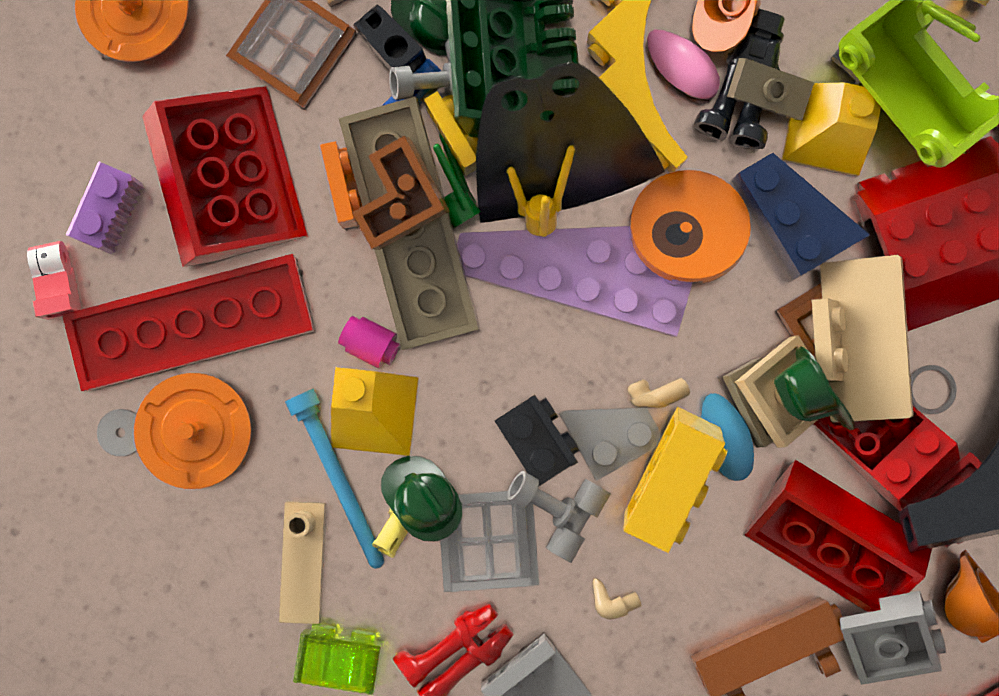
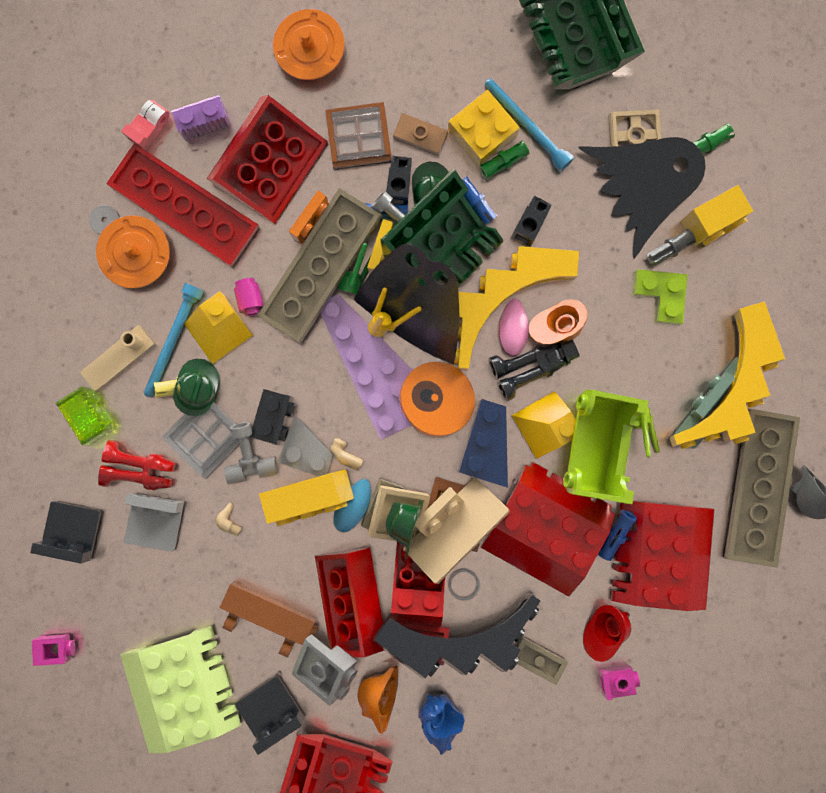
camera: 45 degrees right, 0 degrees up
dark orange brick [352,136,450,250] -> none
dark tan plate [727,58,814,121] -> none

